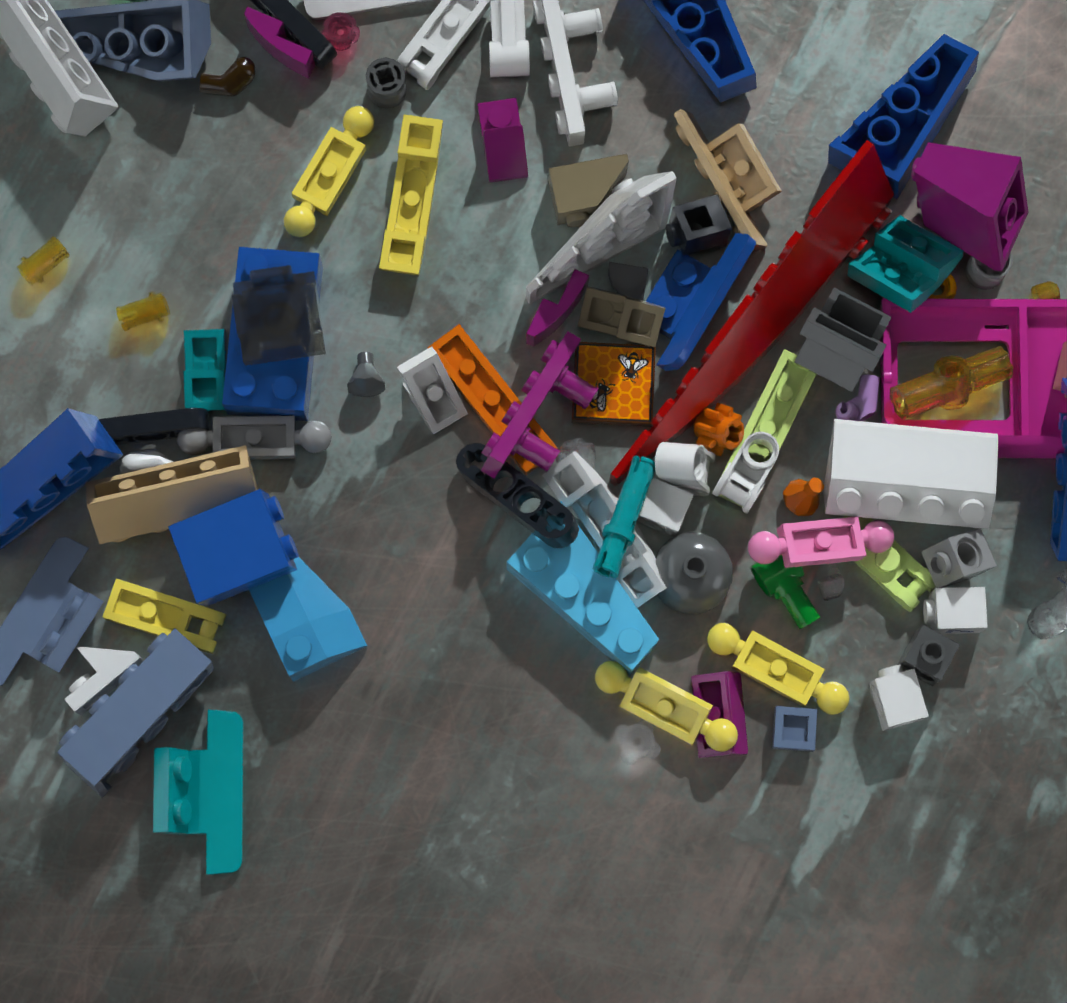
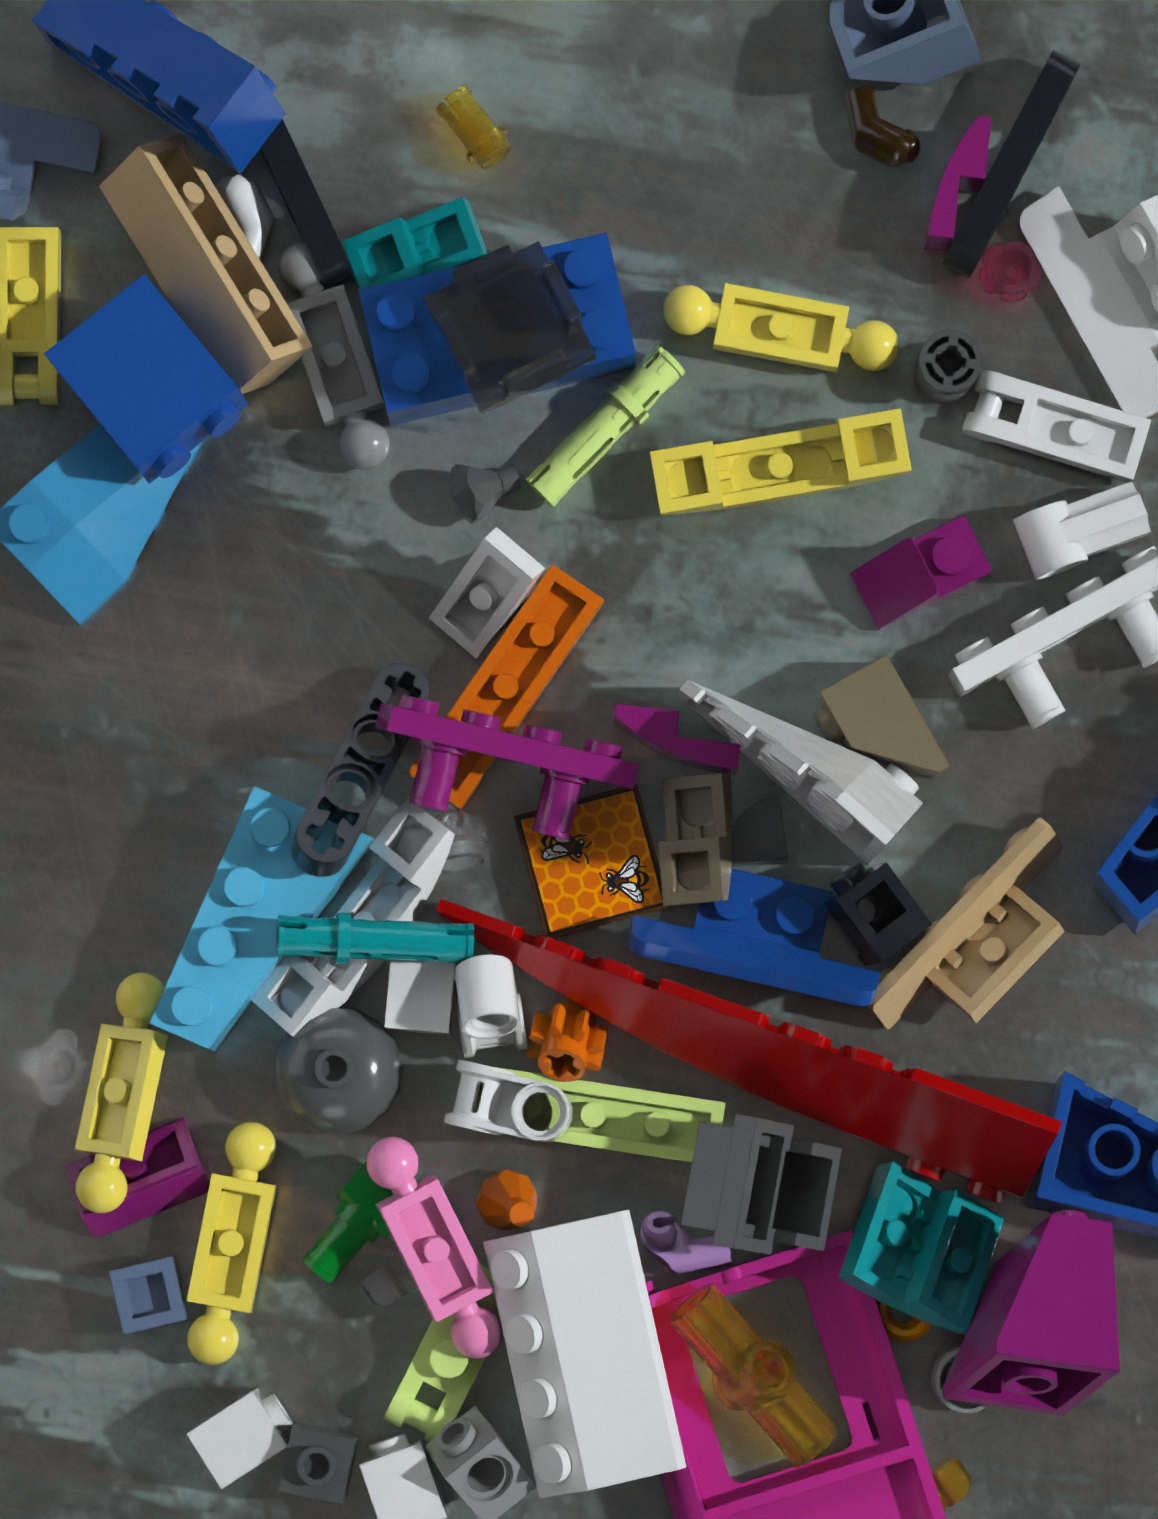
camera: 75 degrees right, 5 degrees up
none -> yellowish green pin [524,344,686,508]

